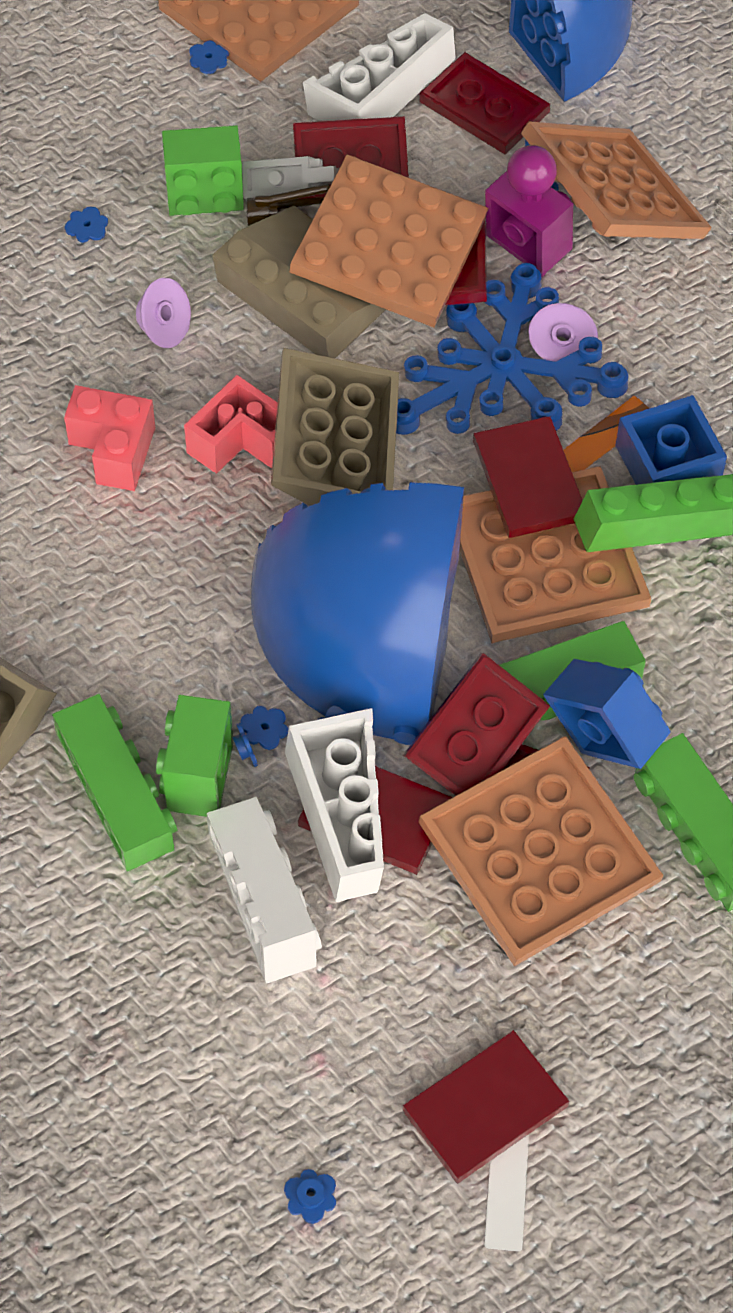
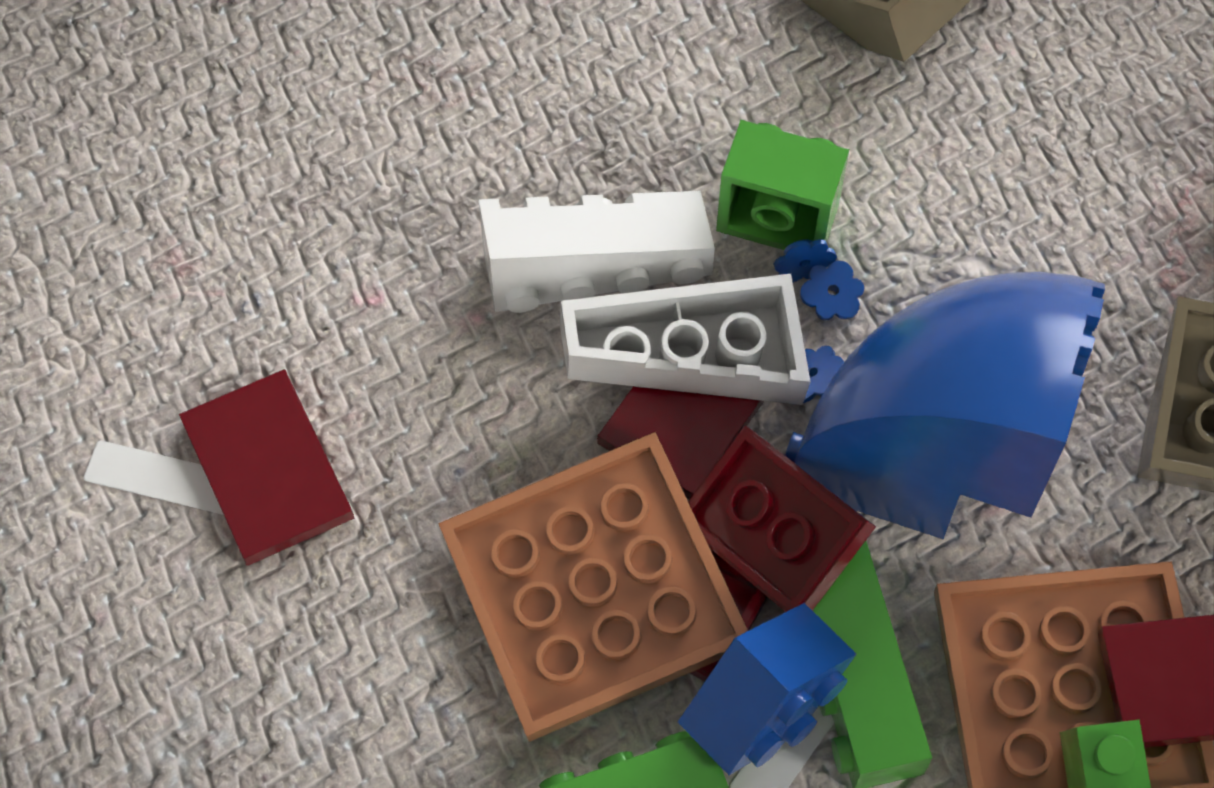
camera: 100 degrees right, 5 degrees up
bright green brick [52,694,178,872] -> none
blue plant [284,1169,336,1224] -> none

